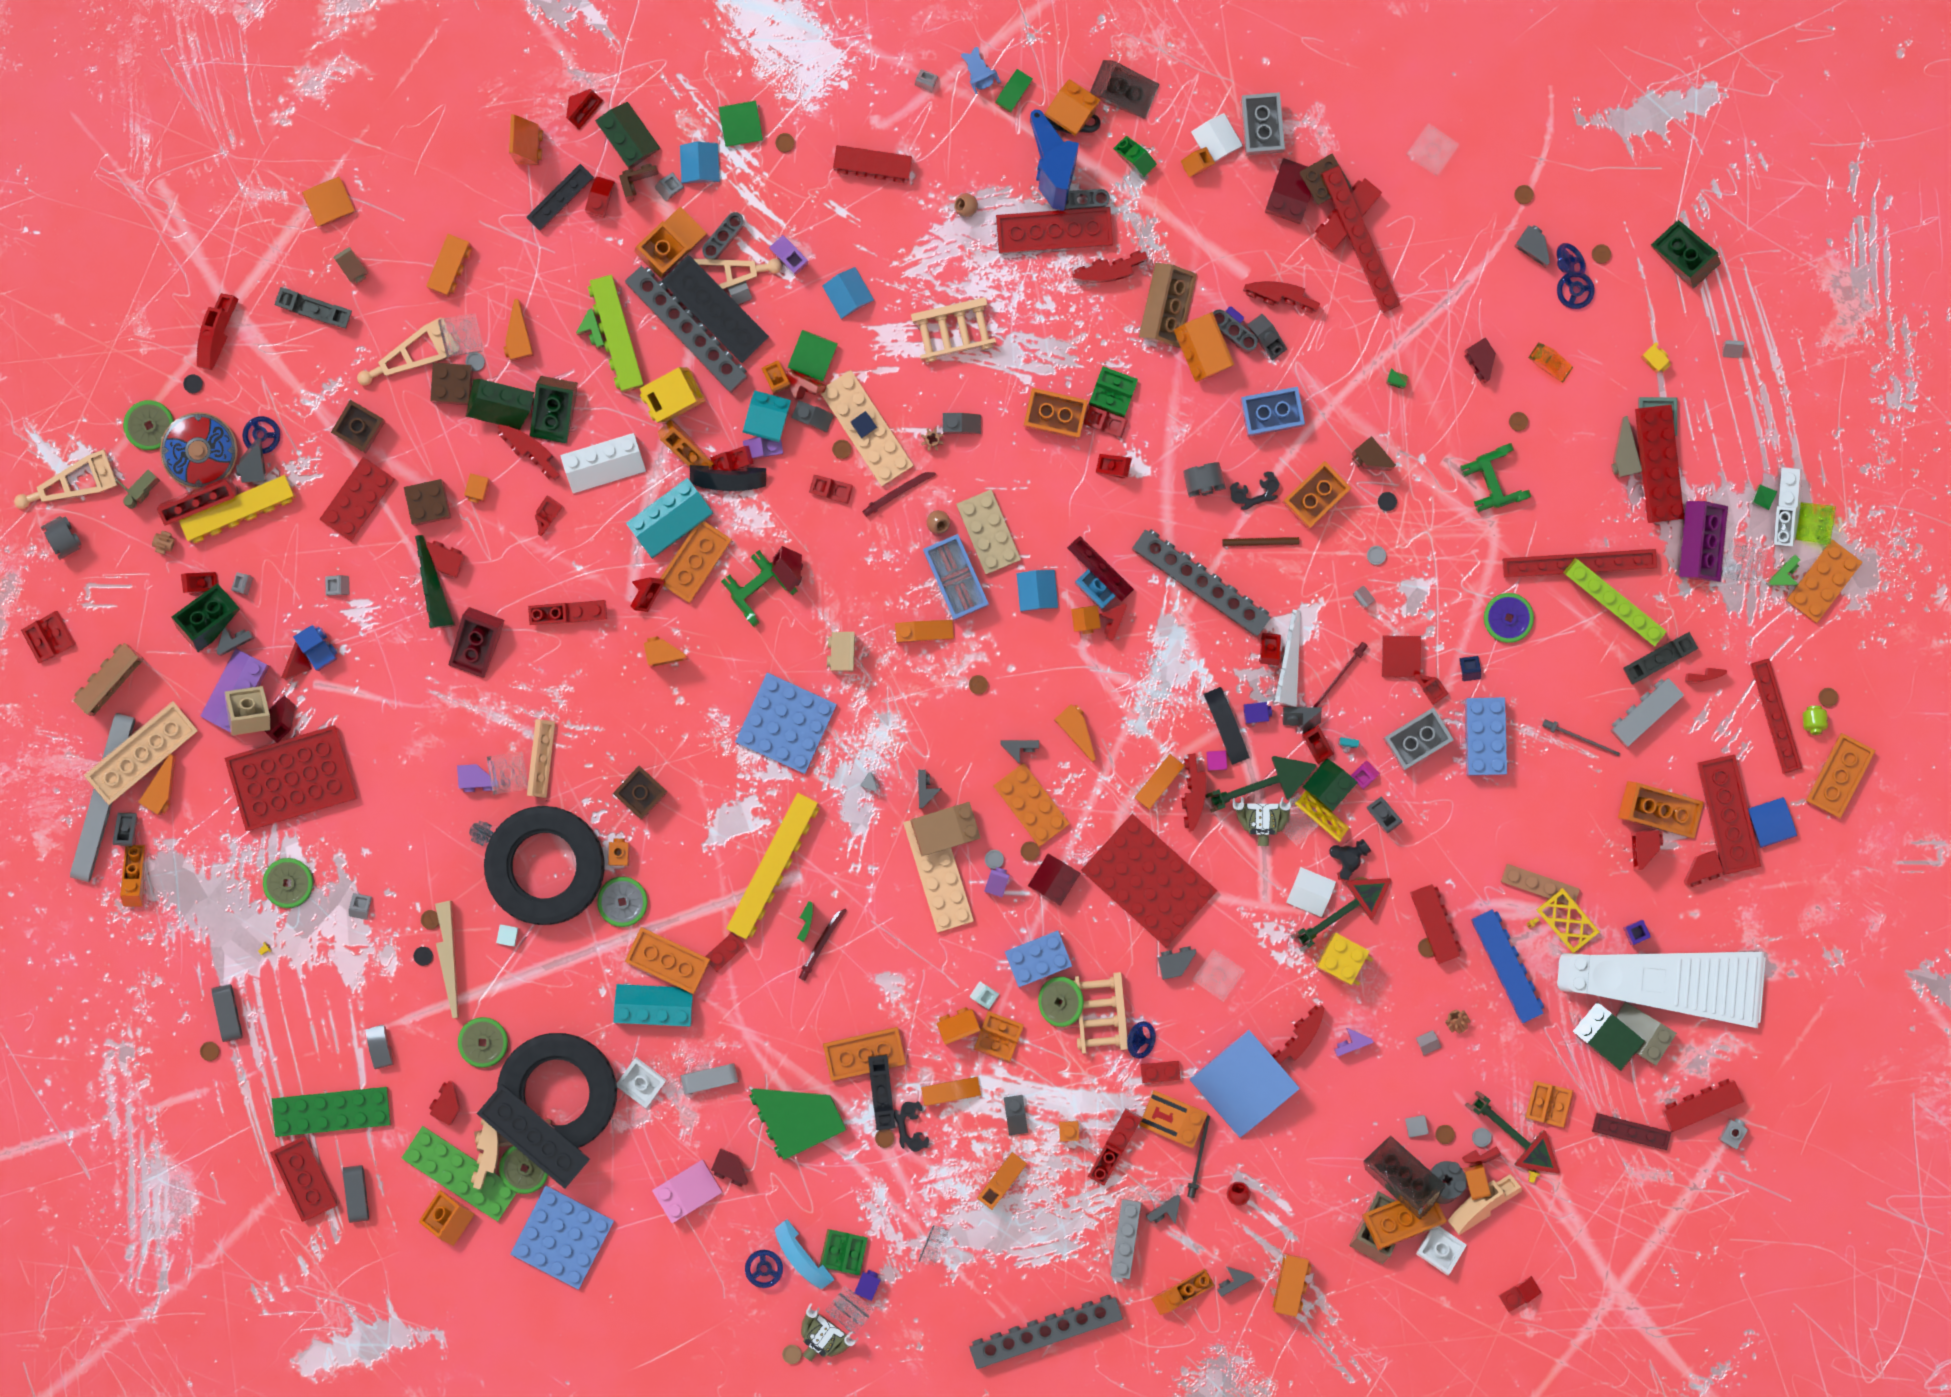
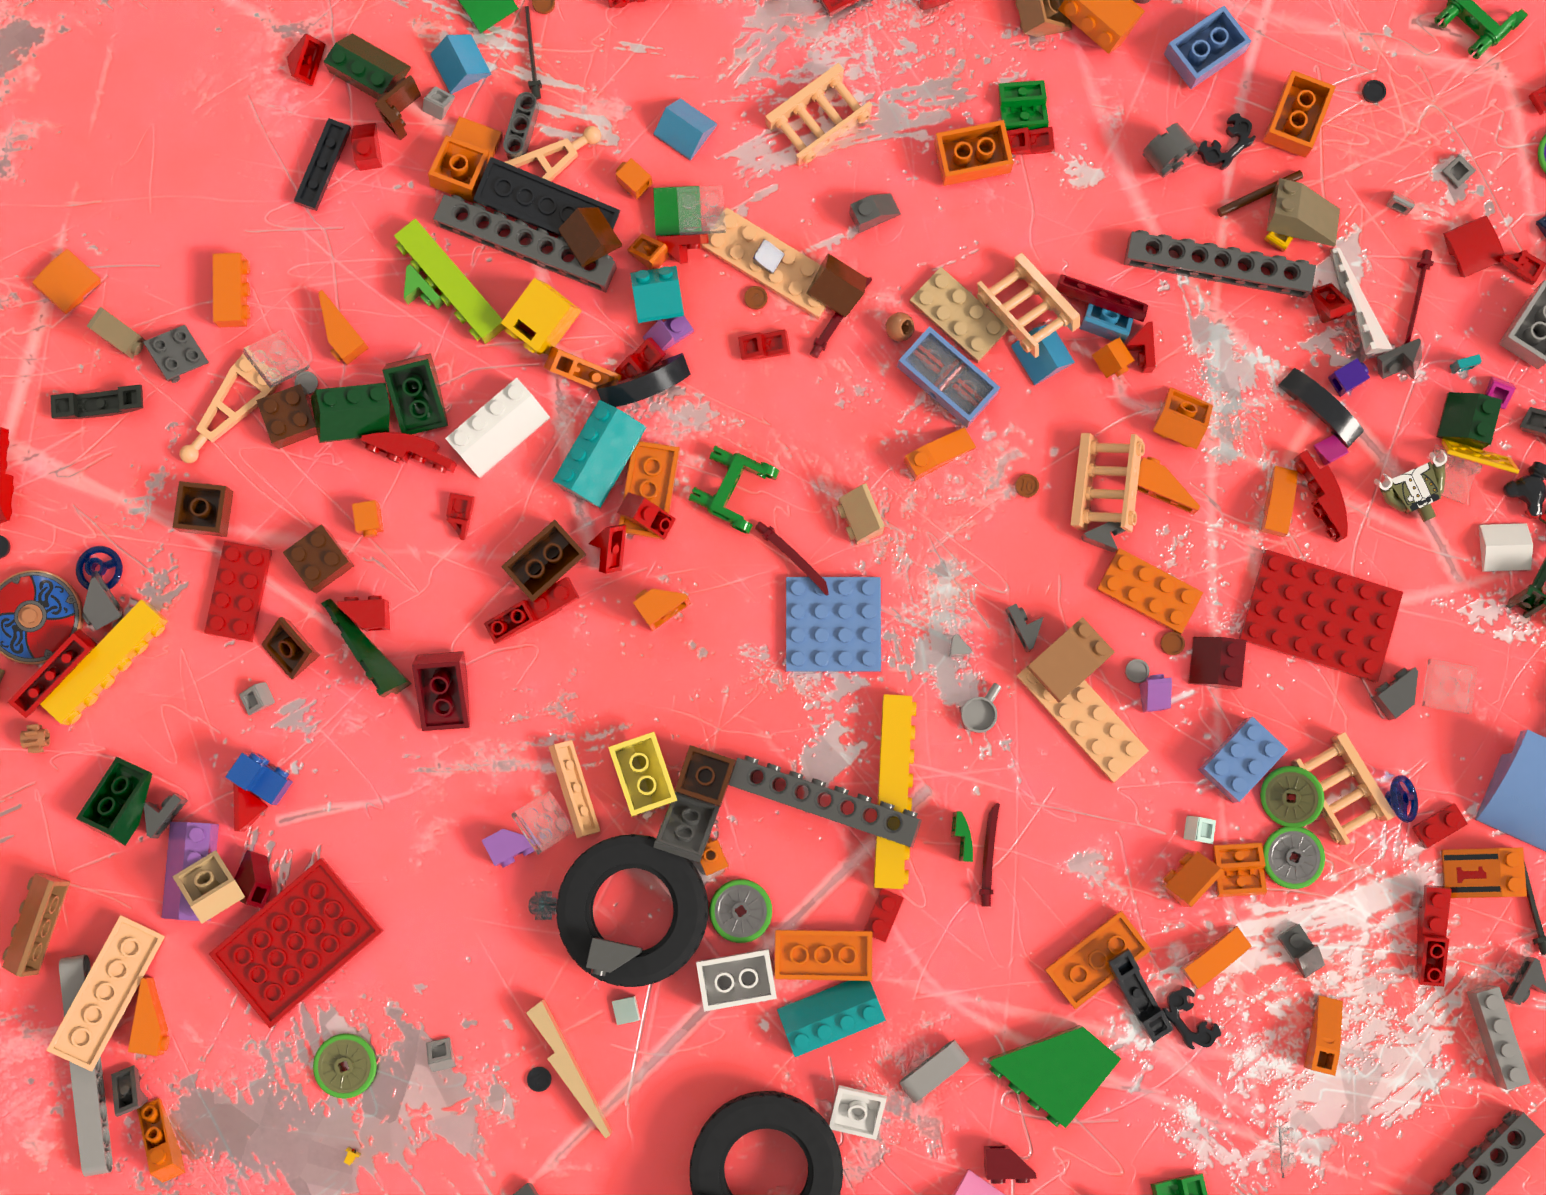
camera: 20 degrees left, 5 degrees down
red slope [181,572,217,594] -> none
light grey slope [231,572,253,595] -> none
dark orange piece [421,910,439,929] -> none
olive wheel [458,1017,508,1068] -> none
orange slope [509,114,543,165] -> none
light grey slope [728,281,752,305] -> none
medium lavender slope [769,235,809,276] -> none
dark red slope [772,546,803,592] -> none
dark grey slope [791,400,834,433] -> none
dark orange piece [875,1129,894,1148] -> none
nougat gear [921,428,944,451] -> none
orange brick [1059,1120,1079,1141] -> none
red slope [1096,454,1132,478] -> none
dark green piece [1205,756,1317,813] -> none
red slope [1302,726,1334,764] -> none
reddish brown slope [1351,436,1396,471] -> none
light grey piece [1367,546,1386,565] -> none
none -> dark grey hinge [143,325,209,383]
none -> reddish brown slope [262,617,320,680]
none -> reddish brown slope [501,520,586,602]
none -> pearl dark grey sword [525,6,542,100]
none -> reddish brown slope [558,207,622,268]
none -> dark grey slope [586,937,643,976]
none -> light yellow slope [608,732,677,817]
none -> orange brick [615,158,653,200]
none -> red slope [617,492,676,539]
none -> dark grey tile [653,792,720,863]
none -> clear plate [677,185,726,235]
none -> white brick [696,949,777,1012]
none -> dark grey brick [728,755,922,848]
none -> dark red sword [755,521,829,596]
none -> reddish brown slope [806,253,867,318]
none -> light grey piece [961,683,1002,733]
none -> light nougat fence [977,253,1080,358]
none -> light nougat fence [1070,433,1145,532]
none -> orange slope [1153,387,1213,449]
none -> flat silver wheel [1263,827,1325,889]
none -> yellow slope [1264,231,1294,252]
none -> dark tan slope [1266,178,1340,247]
none -> light grey slope [1442,154,1477,187]

